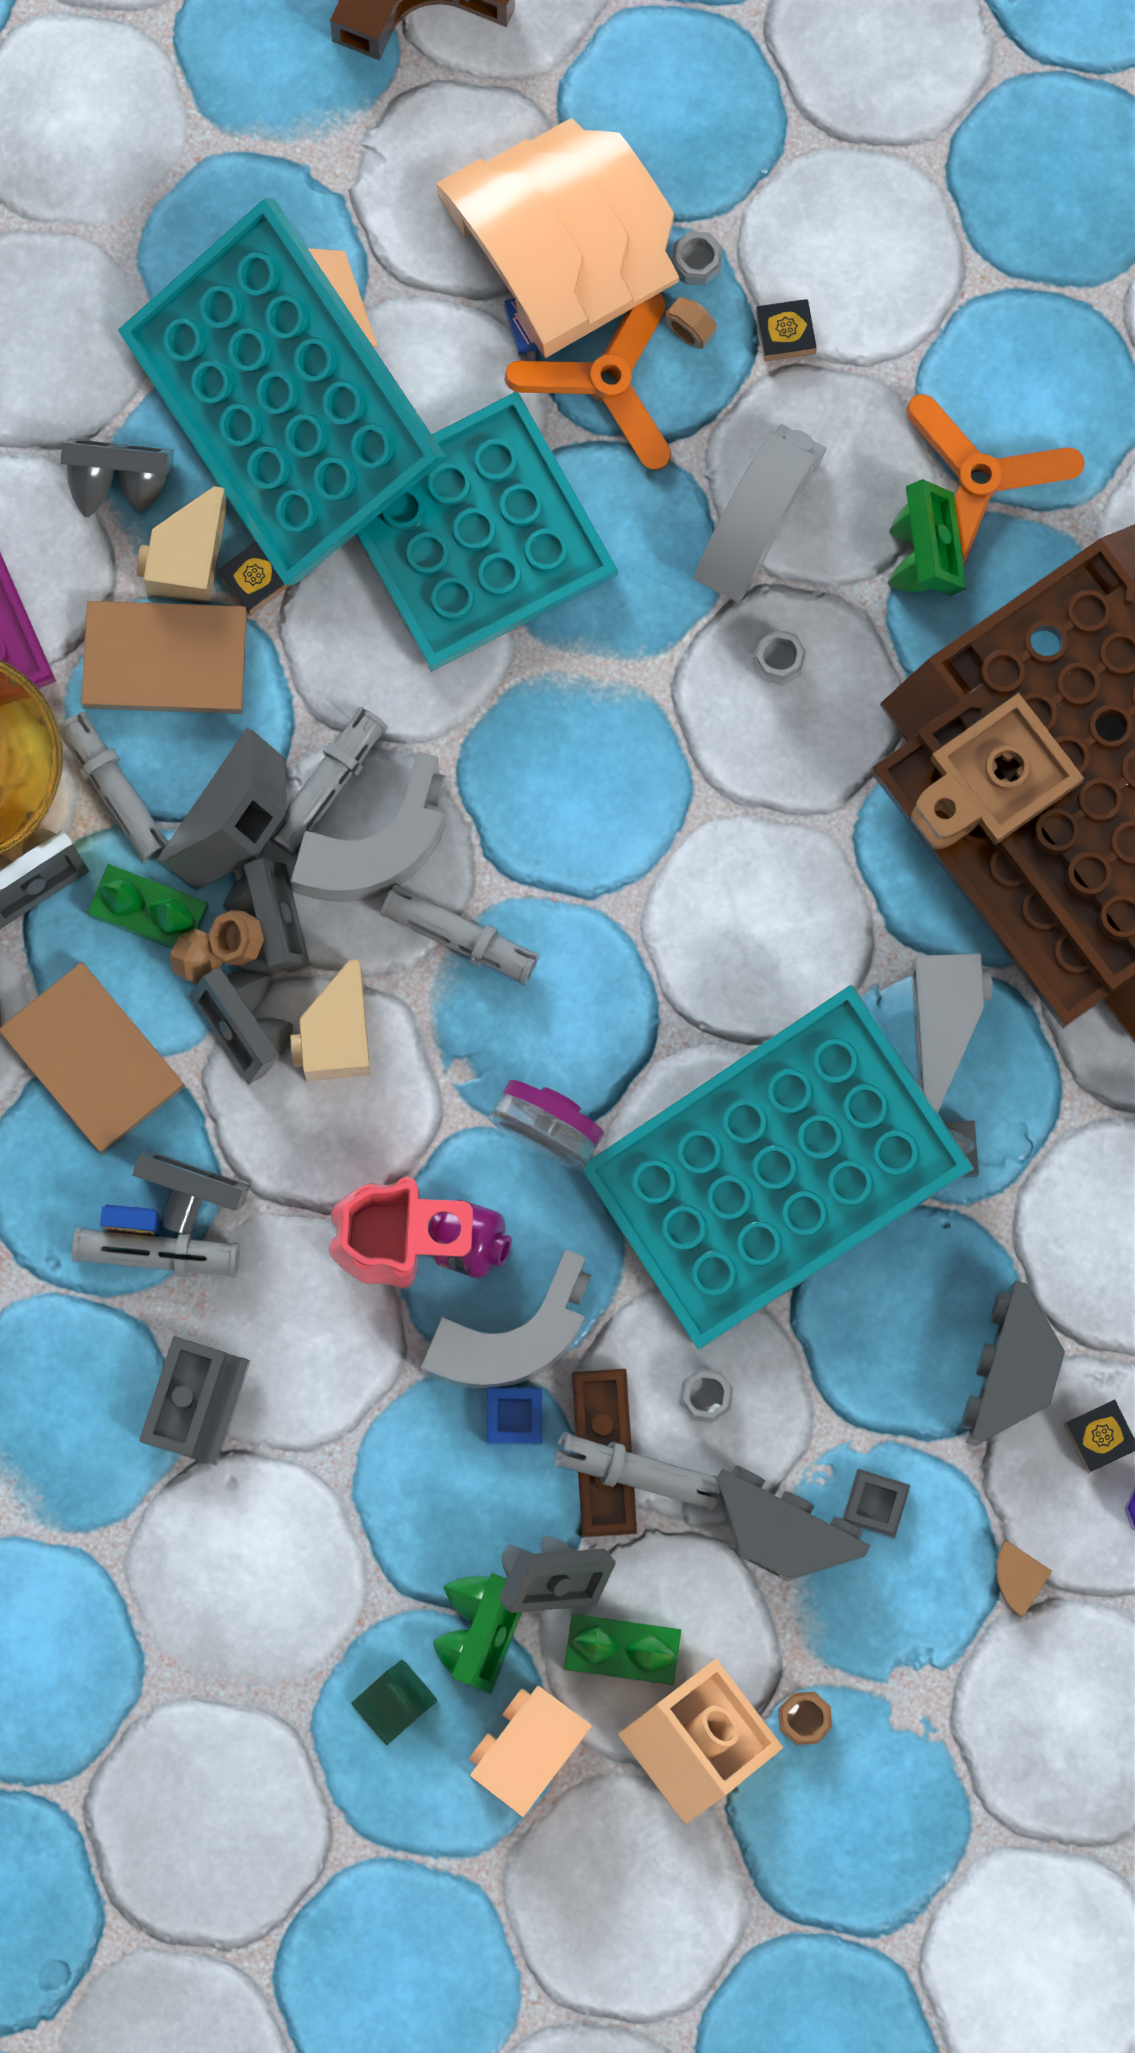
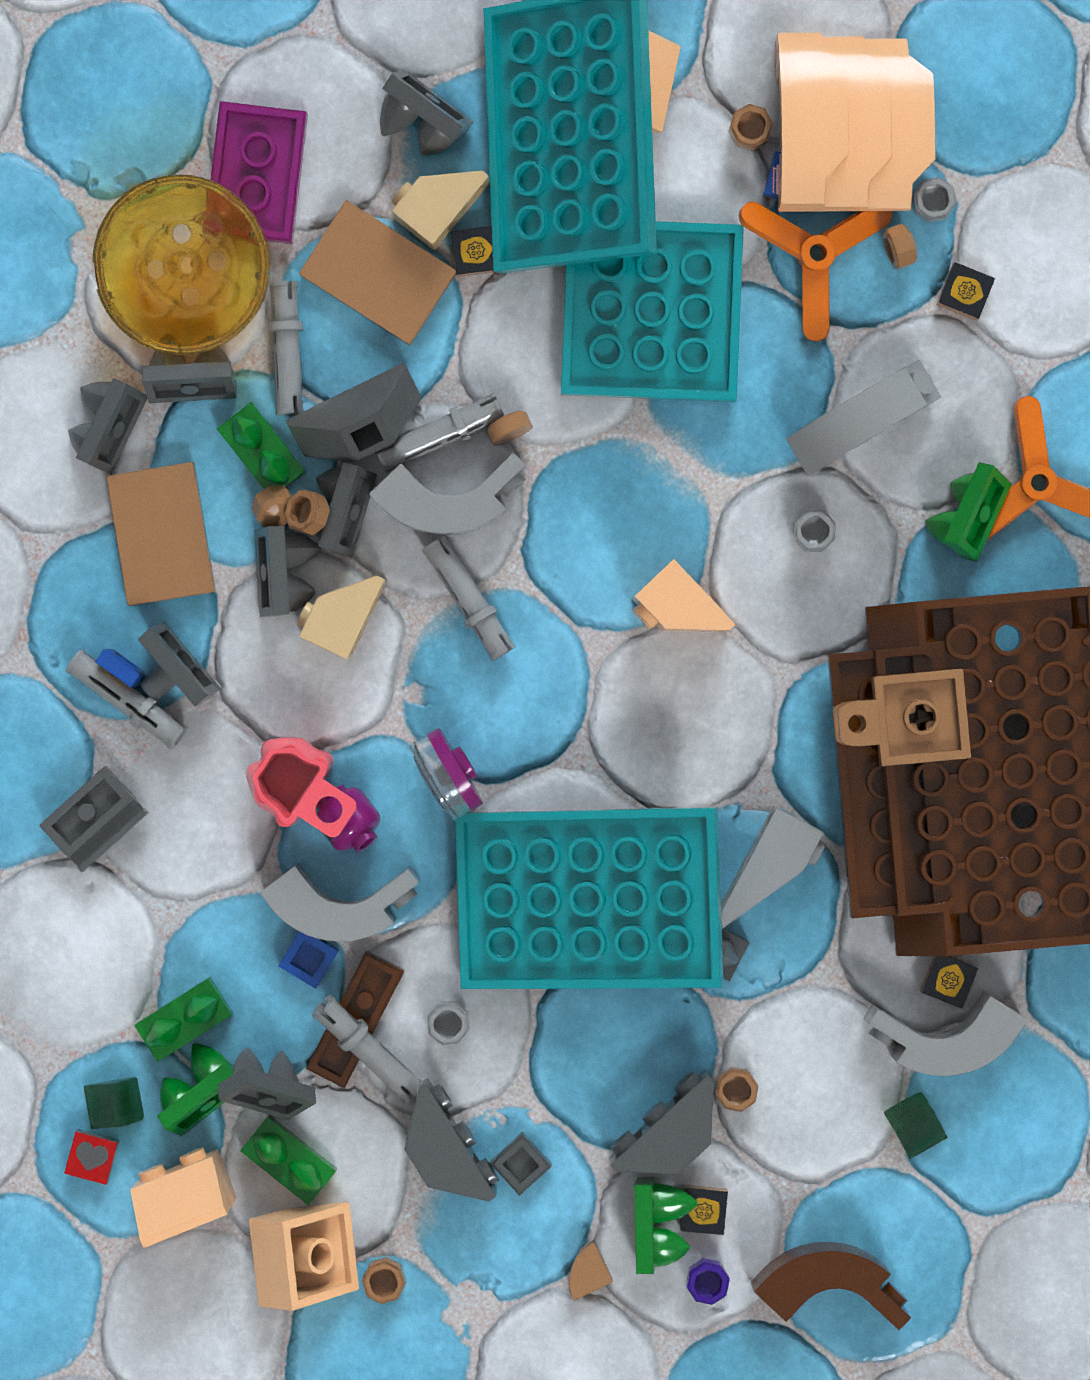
camera: 35 degrees right, 10 degrees up
none -> red tile [64,1129,120,1185]
none -> green tile [134,977,233,1062]
none -> medium nougat tile [487,411,533,446]
none -> light nougat slope [632,559,736,632]
none -> green tile [634,1177,698,1274]
none -> medium nougat tile [714,1066,758,1112]
none -> medium nougat tile [728,104,773,151]

